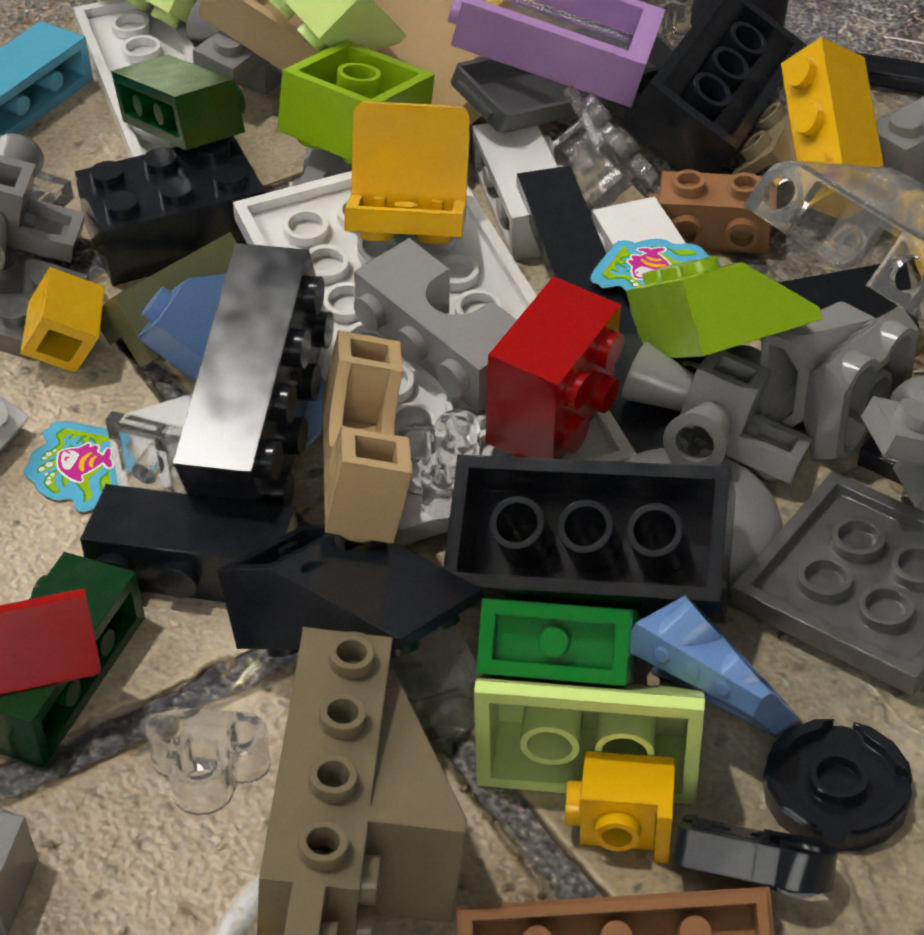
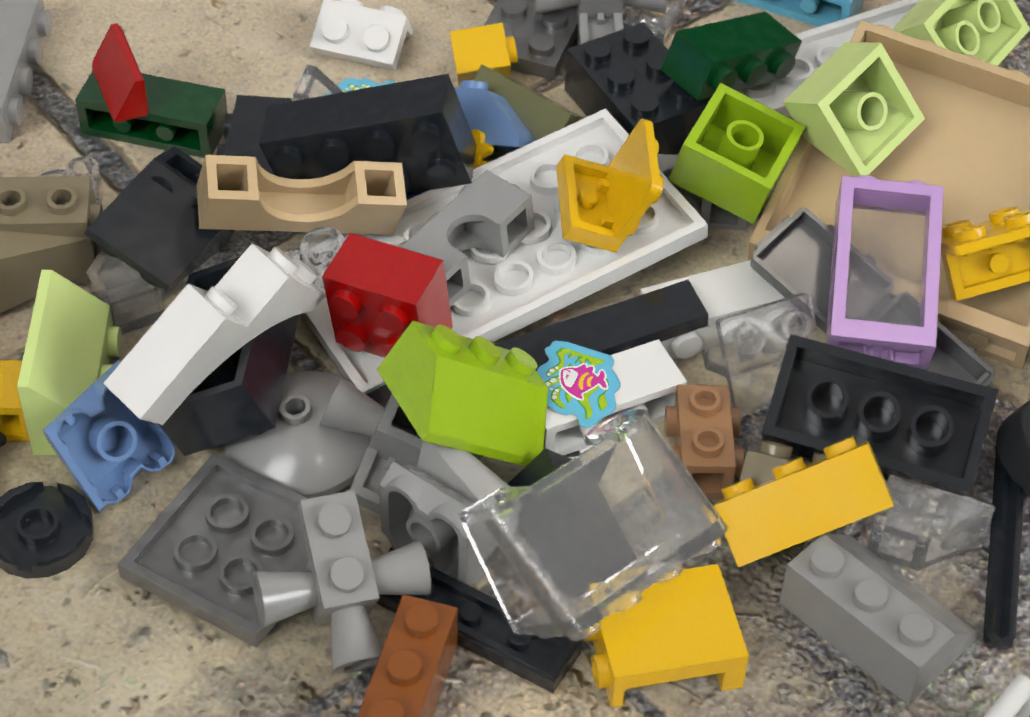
camera: 80 degrees right, 5 degrees up
green panel [476,598,640,686] -> none
none -> white arch [103,244,326,425]

